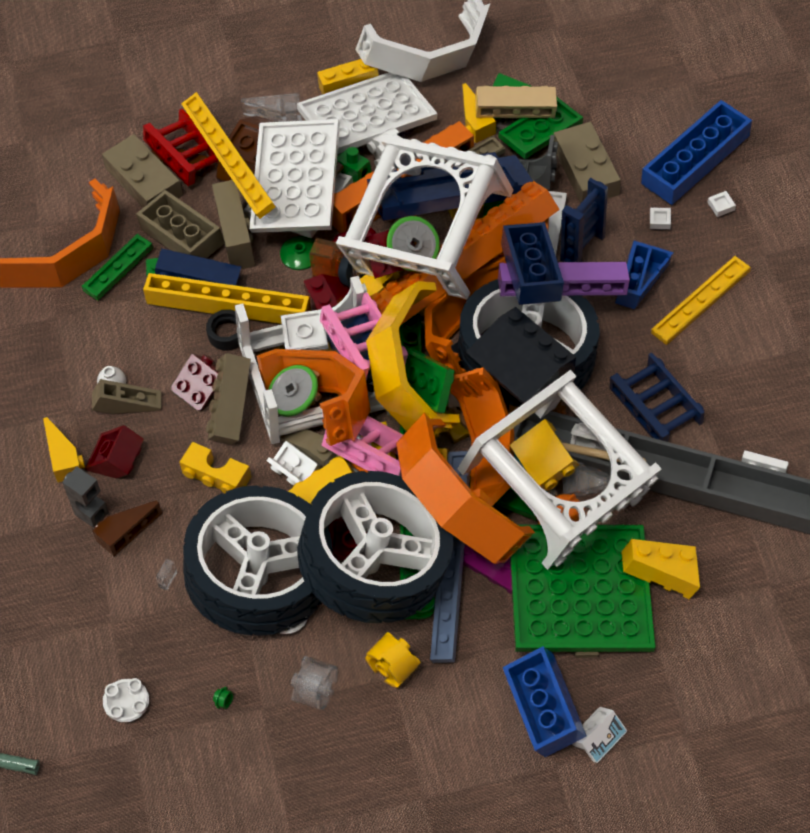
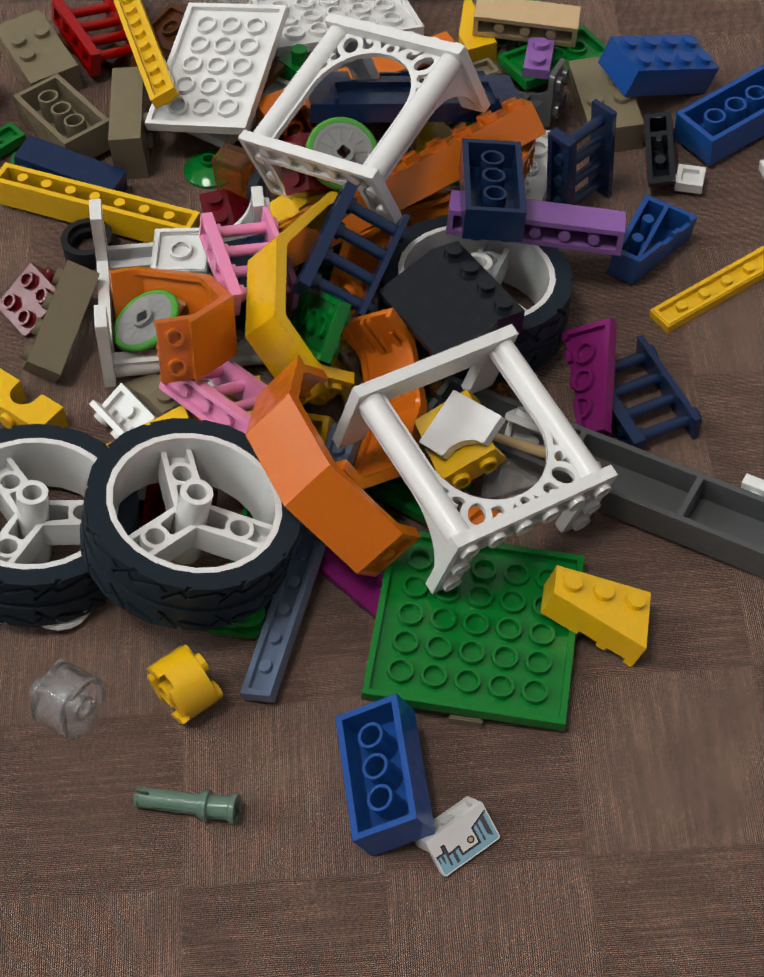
camera: 10 degrees right, 5 degrees down
none -> sand green pin [133,786,242,825]
none -> dark blue fence [291,181,410,318]
none -> white tile [419,390,506,460]
none -> medium lavender plate [522,37,555,79]
none -> magenta wing [561,318,617,435]
none -> blue brick [598,34,719,97]
none -> black slope [644,111,676,187]

